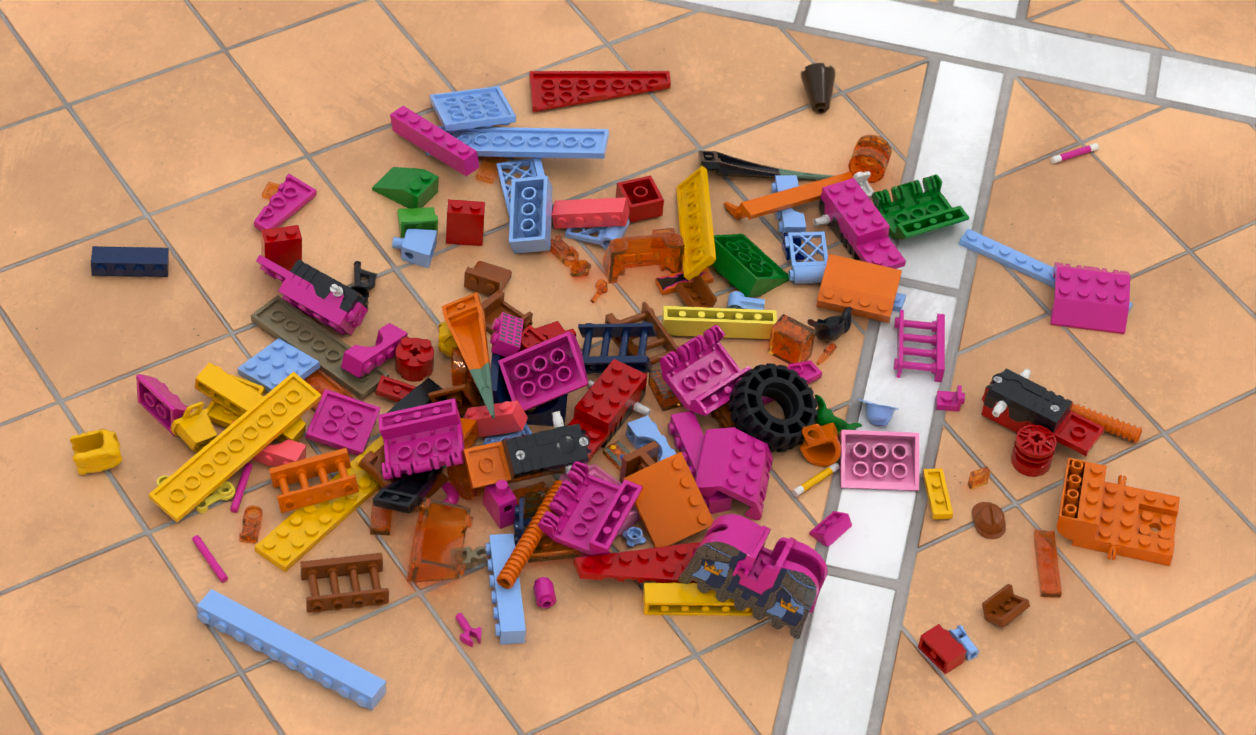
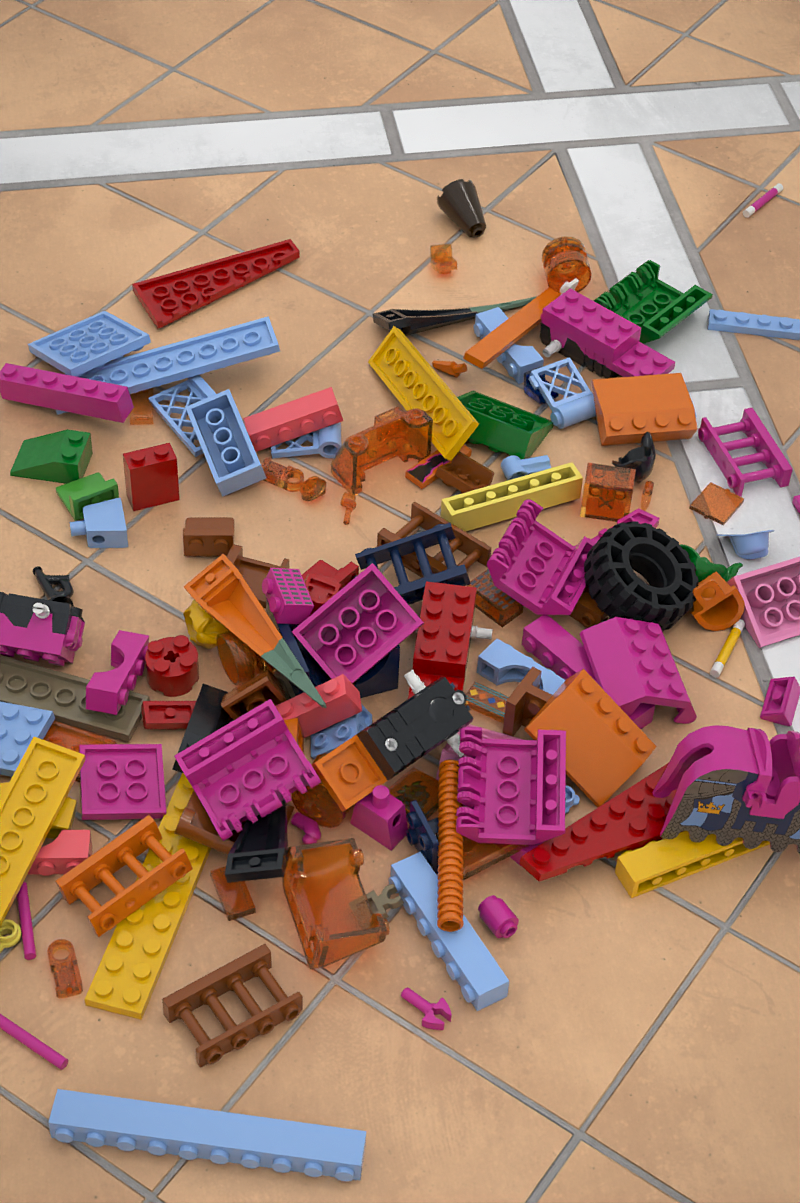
camera: 20 degrees left, 0 degrees up
red brick [615,175,664,223] -> none
none -> clear orange bracket [430,244,457,274]
none -> clear orange piece [689,482,744,526]

